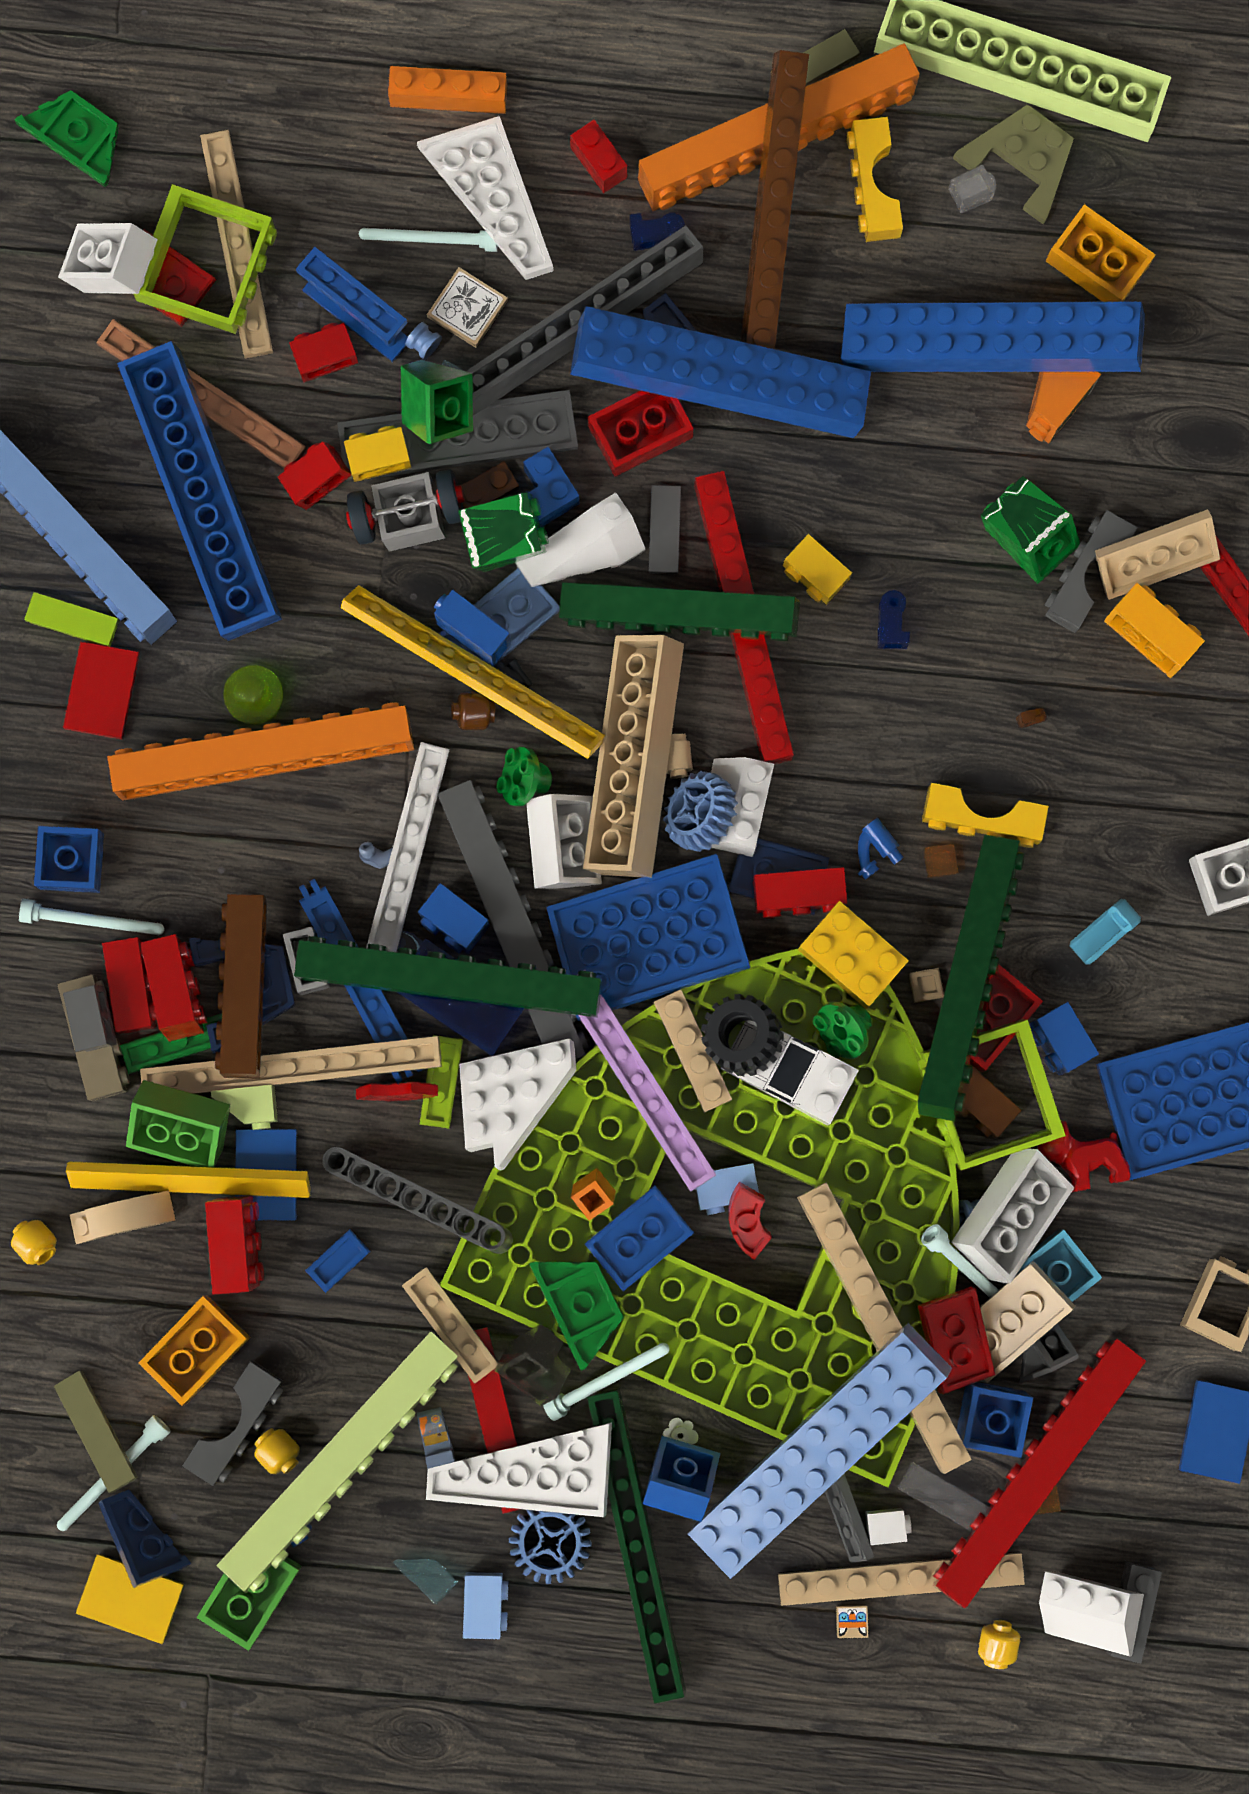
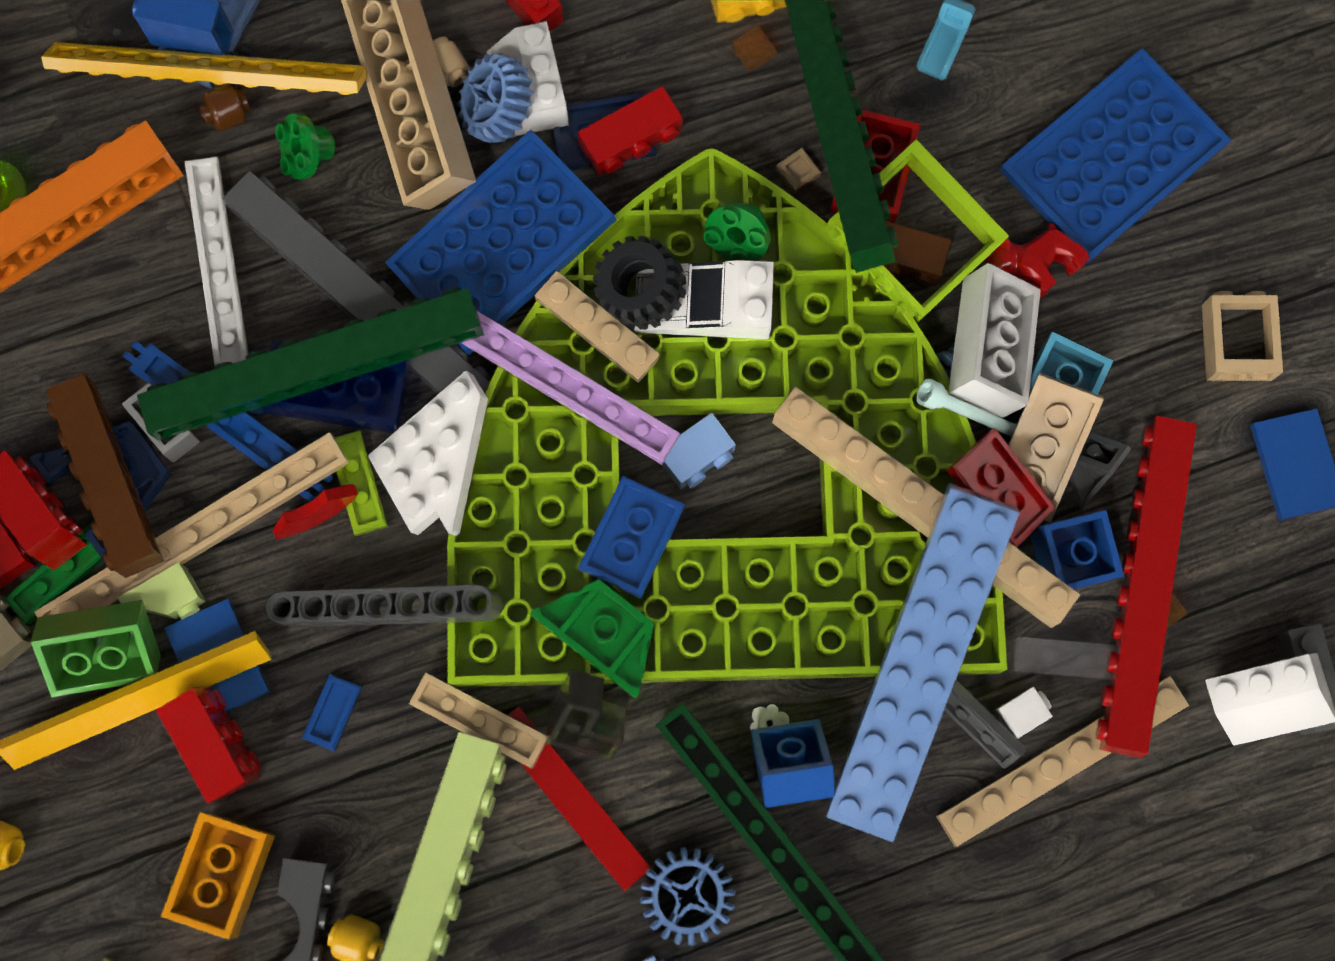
camera: 25 degrees left, 5 degrees down
tan arch [70,1191,175,1244] -> none
sand blue arm [359,842,393,869] -> none
sand blue leg [417,1407,456,1469] -> none
blue brick [418,883,490,954] -> none
white wing [426,1422,612,1517] -> none
white slope [527,794,602,889] -> none
light aqua piece [543,1343,670,1421] -> none
orange brick [571,1168,616,1221] -> none
red tile [728,1182,772,1260] -> none
yellow brick [798,901,909,1009] -> none
tile [836,1605,868,1638] -> none
blue plant [857,818,904,880] -> none
yellow head [978,1620,1020,1669] -> none
blue brick [1029,1002,1099,1076] -> none

